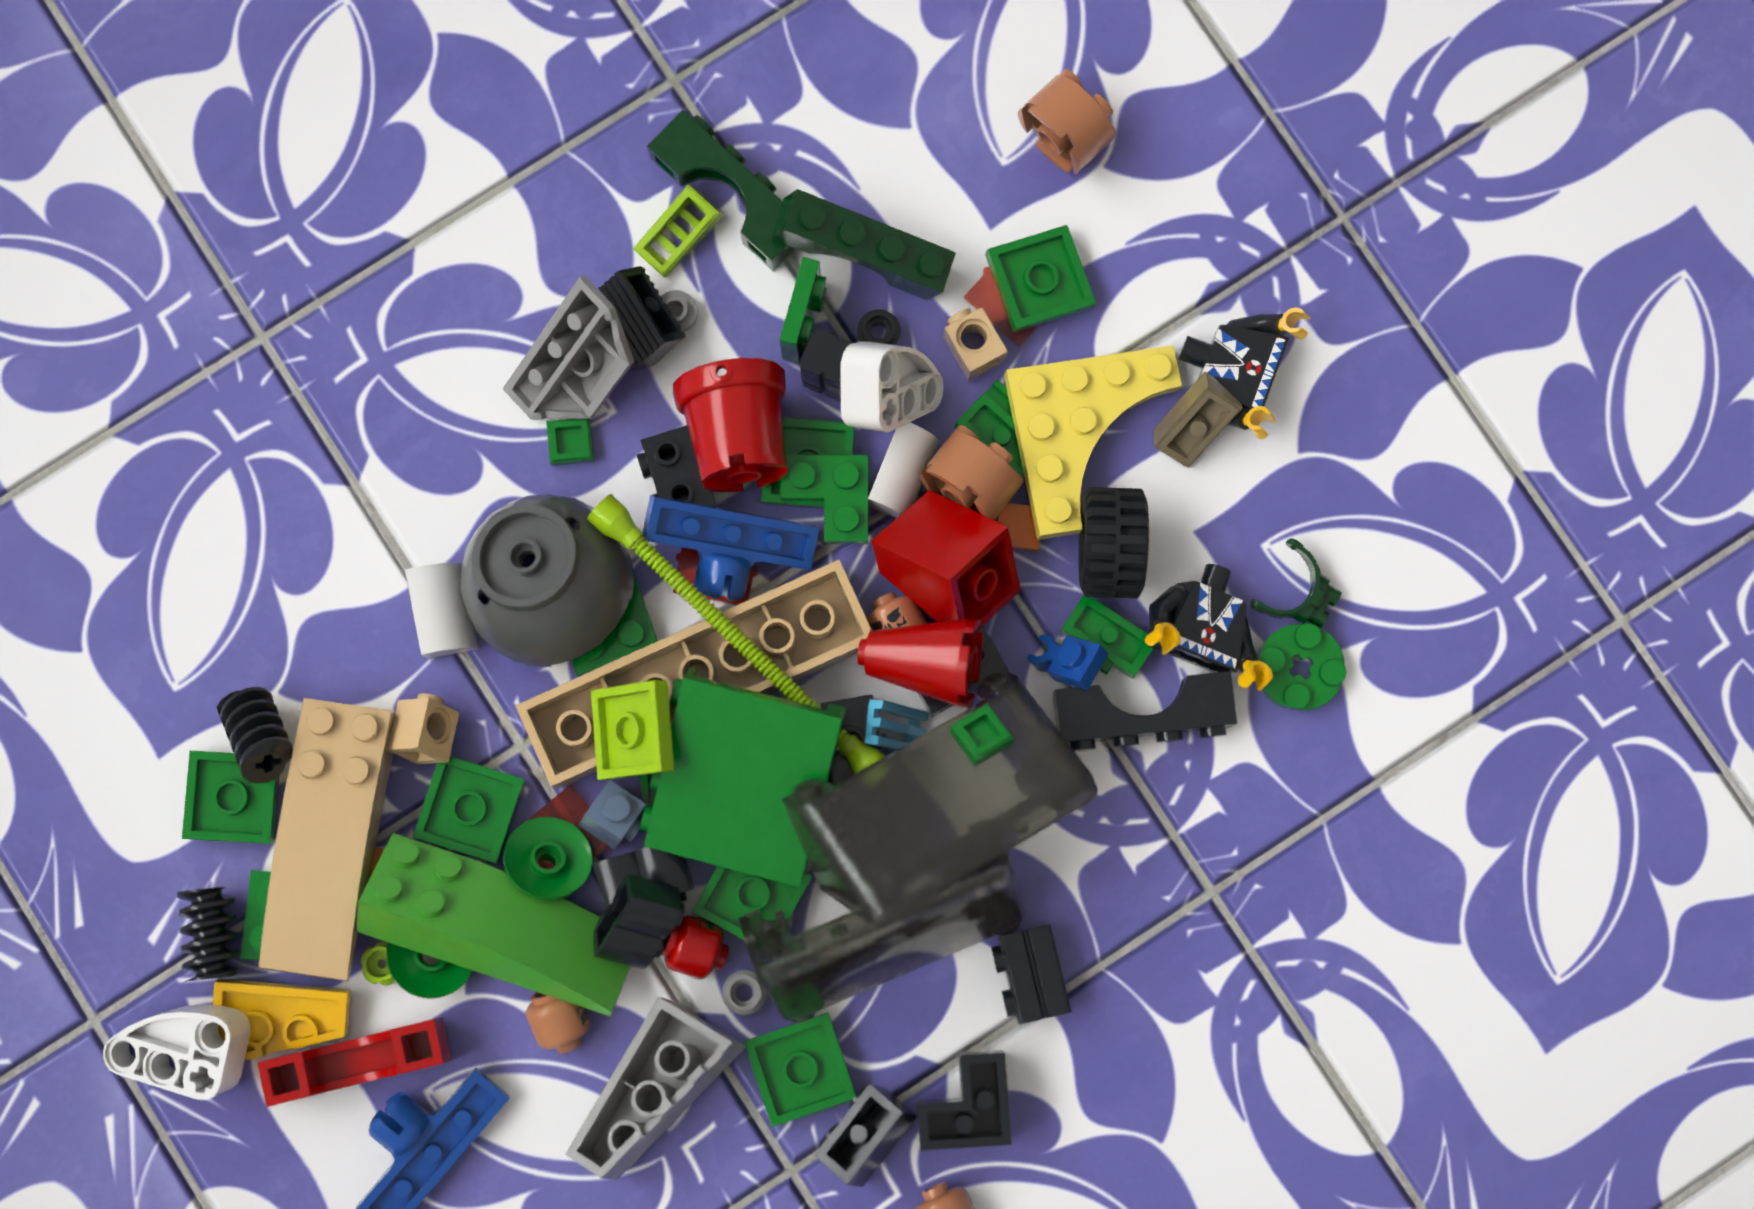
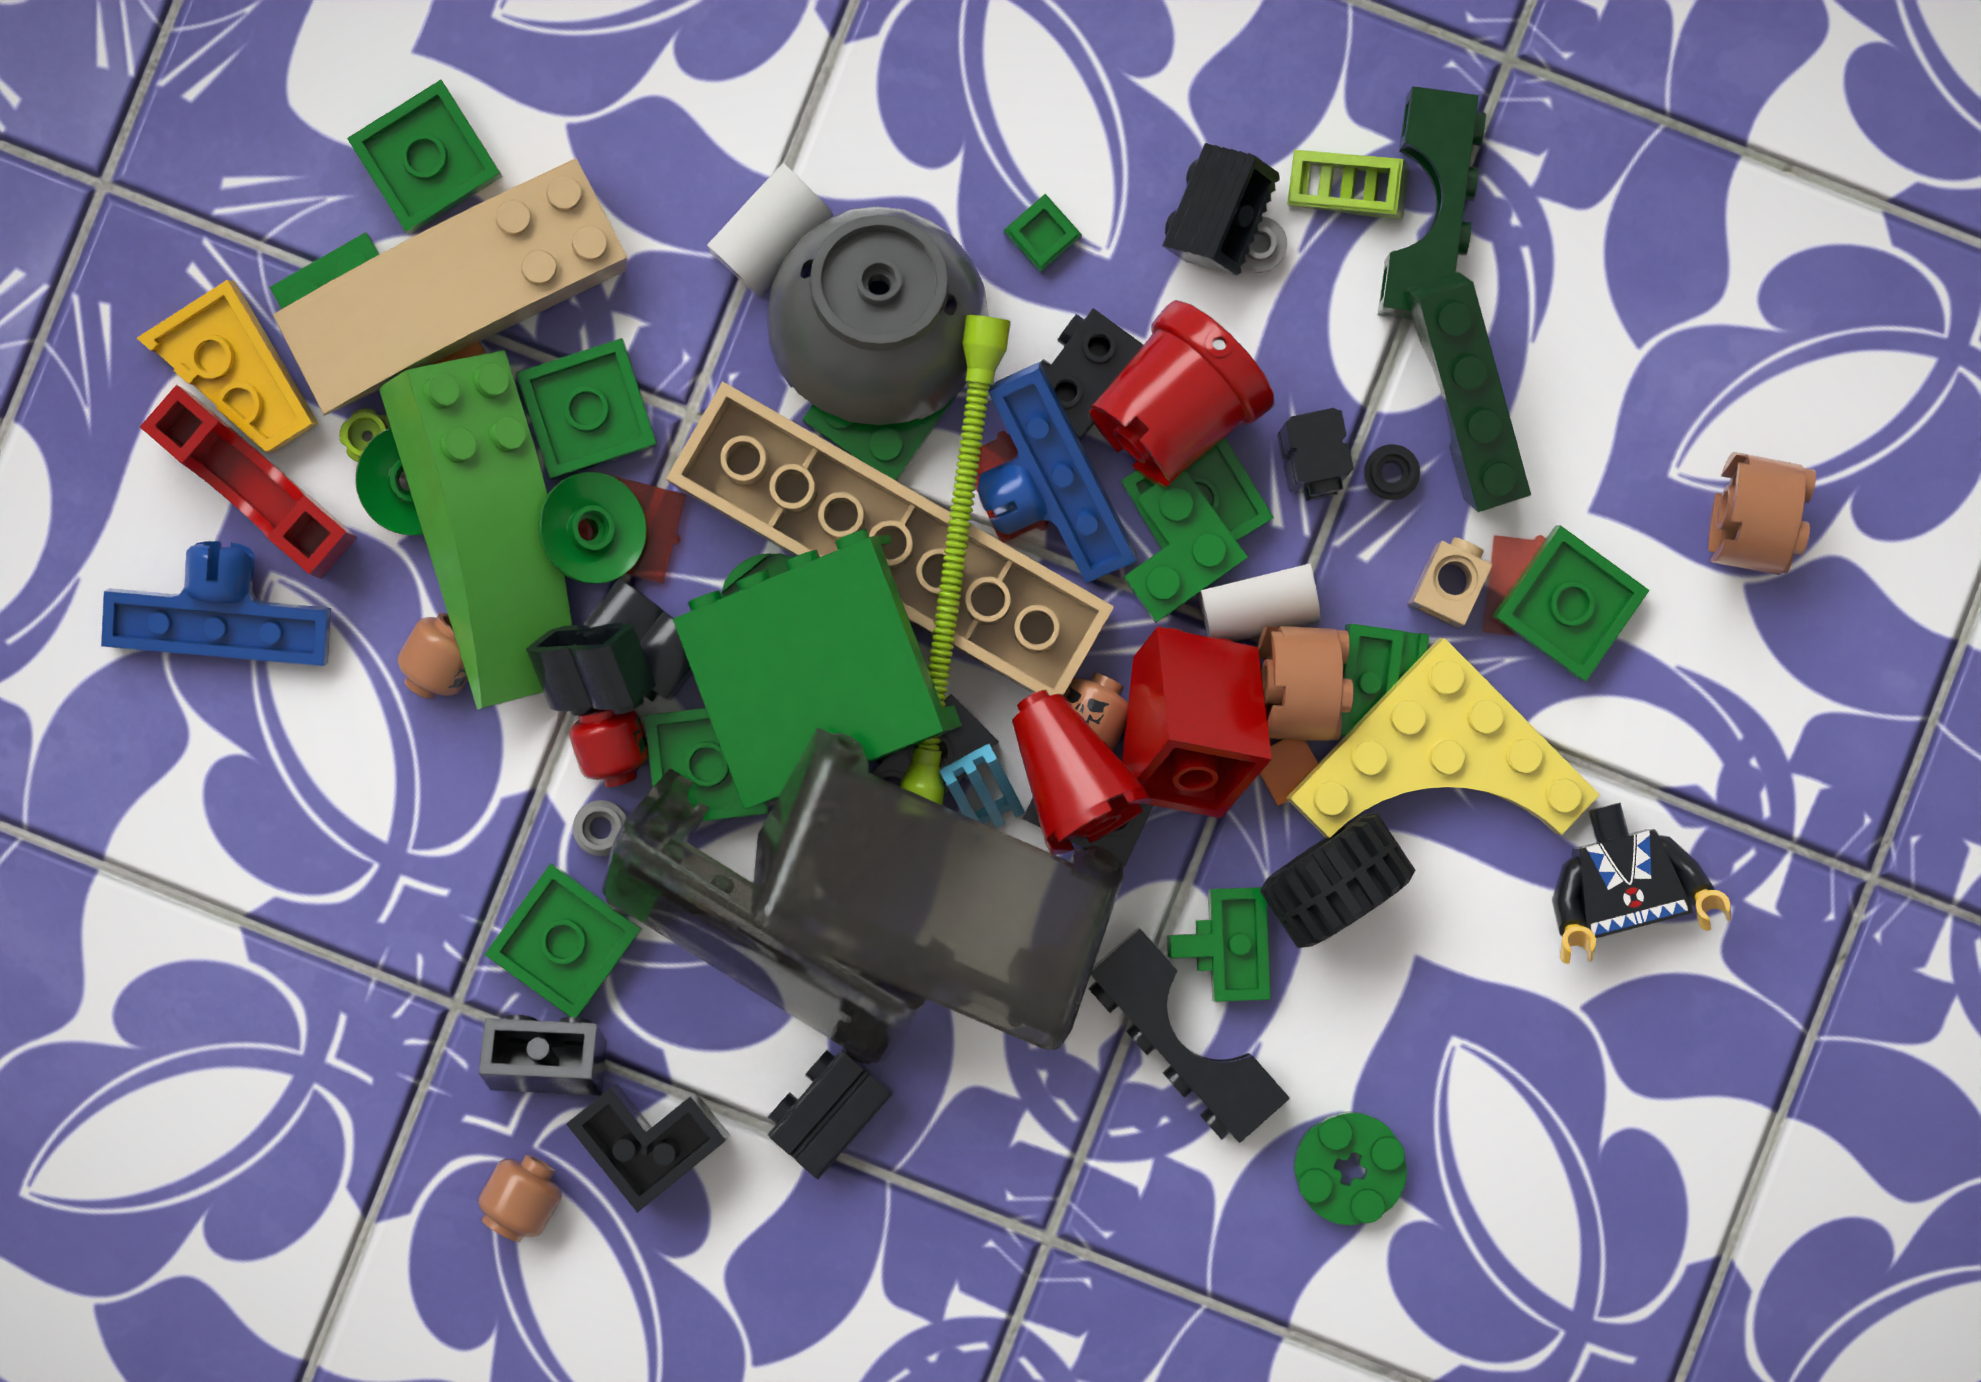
camera: 55 degrees right, 5 degrees up
white beam [103,1004,251,1100] -> none
black piece [177,887,241,981] -> none
black piece [216,687,293,784] -> none
tan brick [386,693,460,764] -> none
light grey wedge [502,275,634,420] -> none
light grey wedge [565,997,746,1180] -> none
sand blue brick [578,779,646,850] -> none
lime plate [591,680,674,780] -> none
green plate [779,257,827,364] -> none
white beam [840,341,944,432] -> none
green tile [950,704,1014,767] -> none
blue plate [1027,635,1108,691] -> none
torso [1145,564,1273,691] -> none
dark tan slope [1153,372,1243,468] -> none
dark green helmet [1250,538,1342,628] -> none

